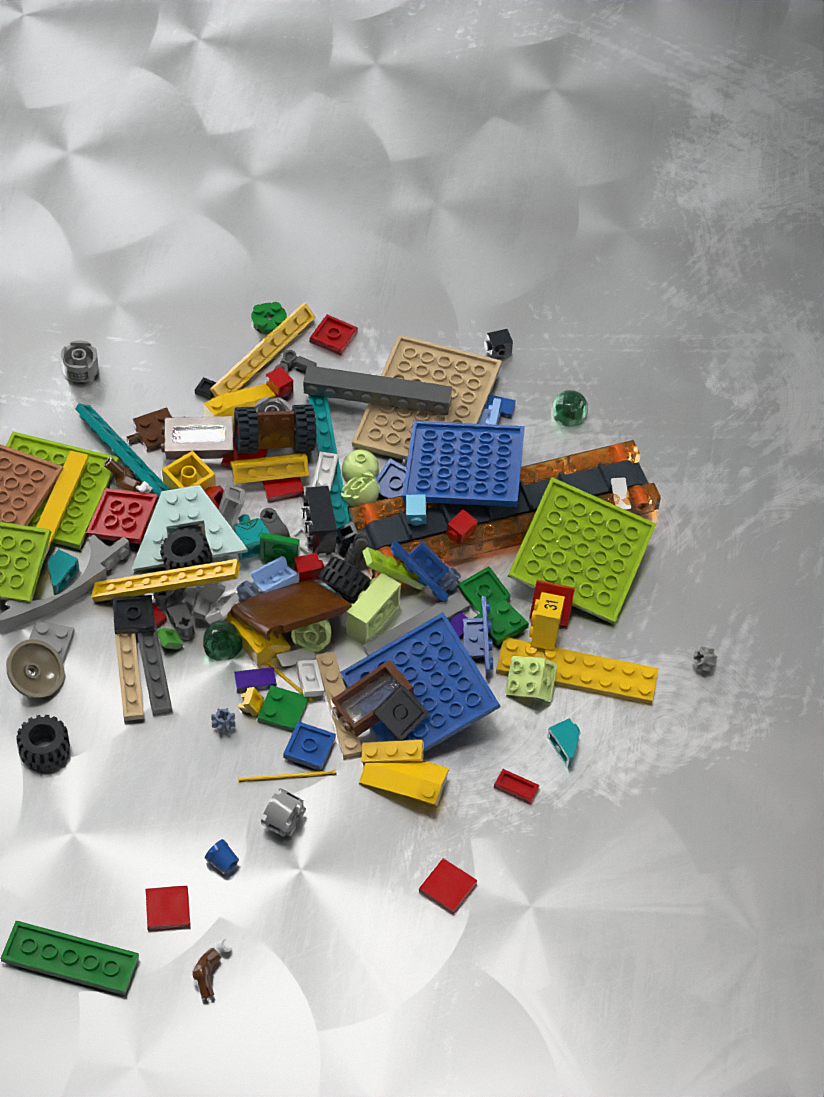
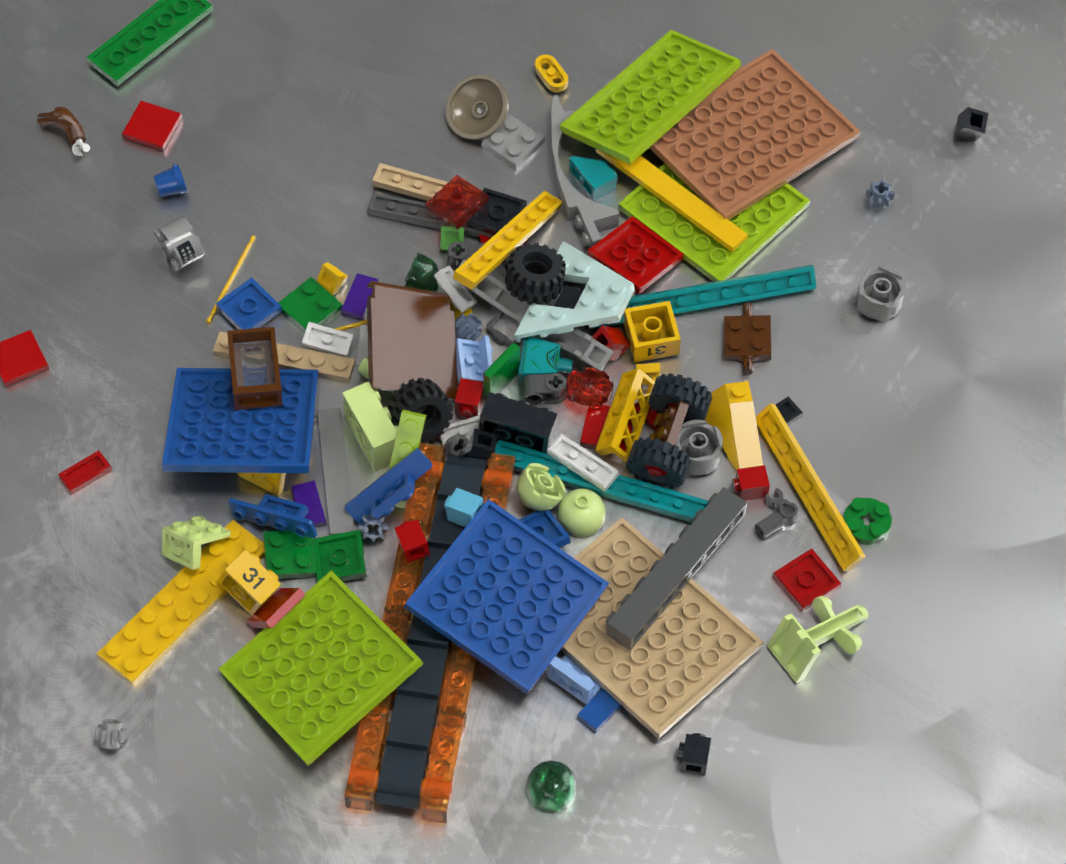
camera: 120 degrees right, 5 degrees up
black tyre [16,714,70,771] -> none
reddish brown arm [103,457,153,493] -> none
piece [161,416,234,460] -> none
sand blue gear [211,708,236,734] -> none
yellow wedge [359,762,450,808] -> none
yellow plate [361,740,424,765] -> none
black tile [373,684,429,741] -> none
teal slope [547,718,580,769] -> none
white sticker [611,478,631,509] -> none
none -> clear red plate [425,175,489,230]
none -> dark grey piece [486,311,524,347]
none -> clear red plate [566,368,614,409]
none -> yellow tile [634,363,660,385]
none -> yellowish green piece [767,596,868,683]

